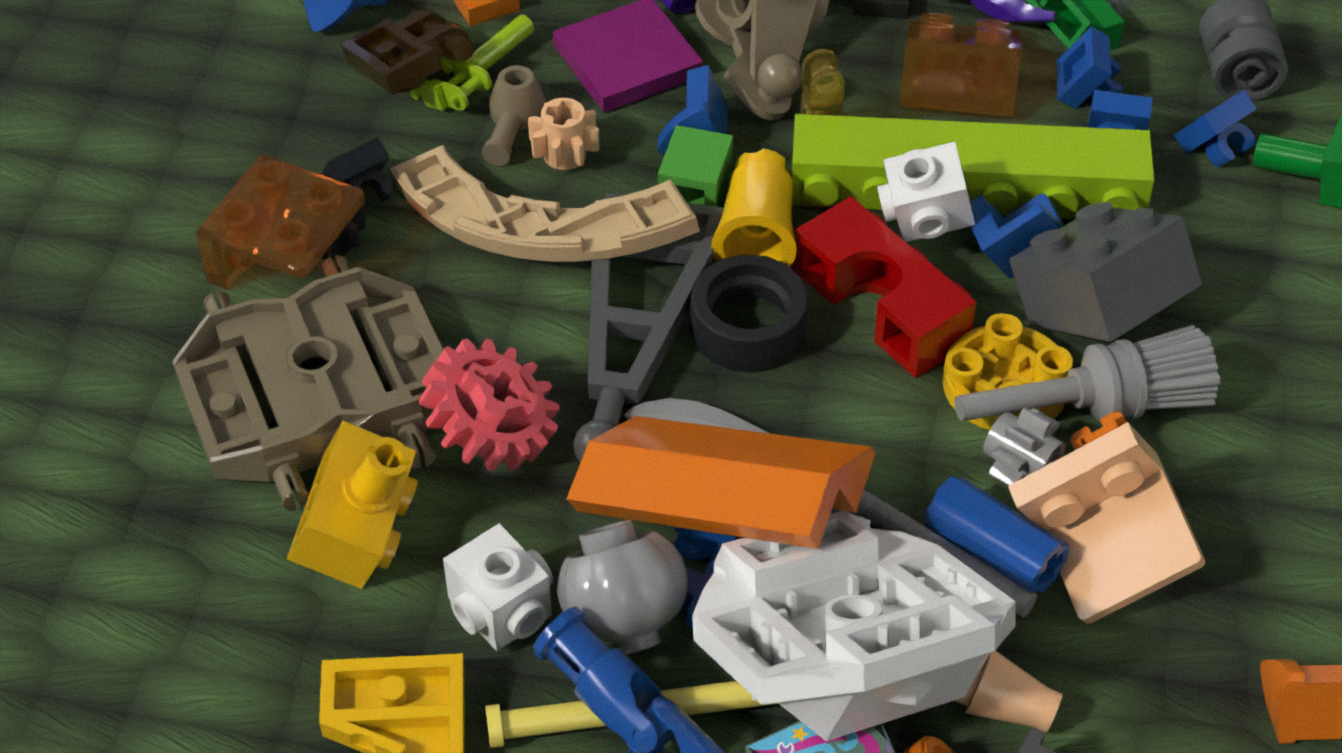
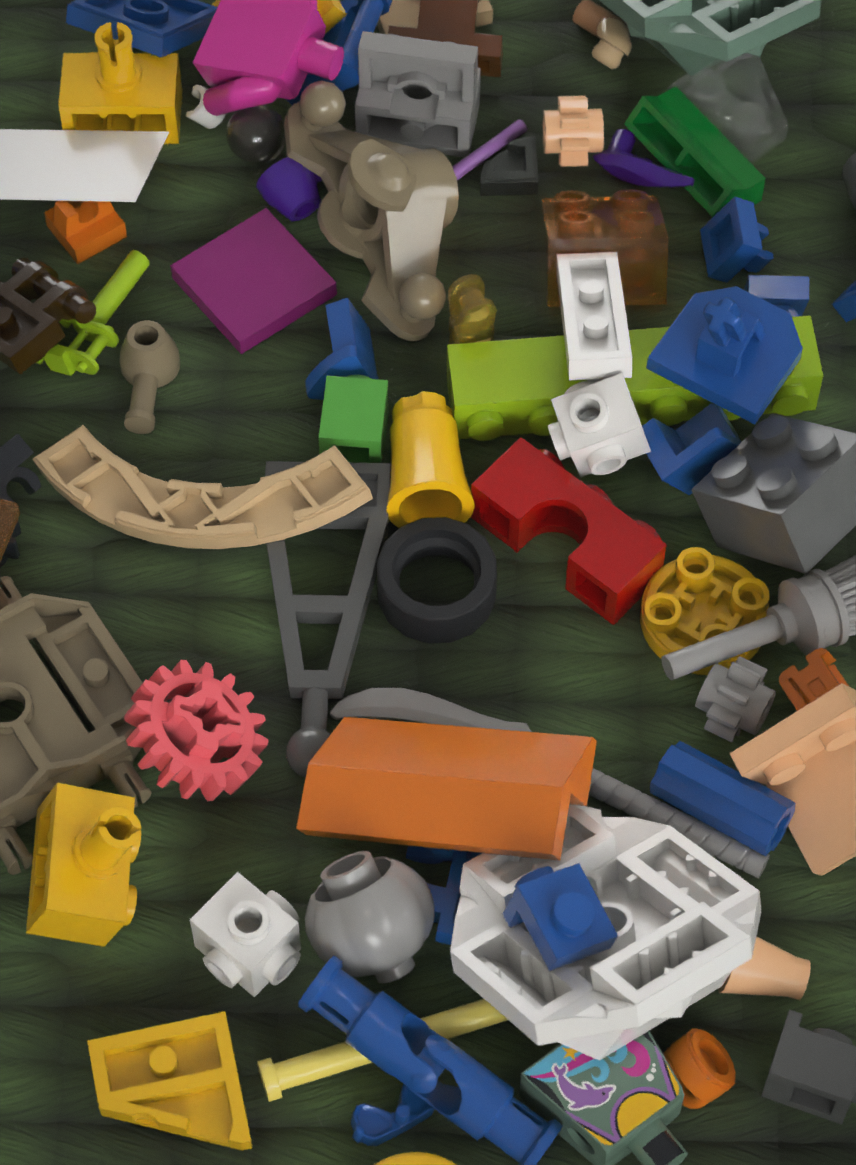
camera: 10 degrees left, 10 degrees up
light nougat gear [528,98,600,170] -> none
none -> blue bracket [503,863,618,971]
none -> white plate [557,252,633,382]
none -> blue piece [646,286,803,424]

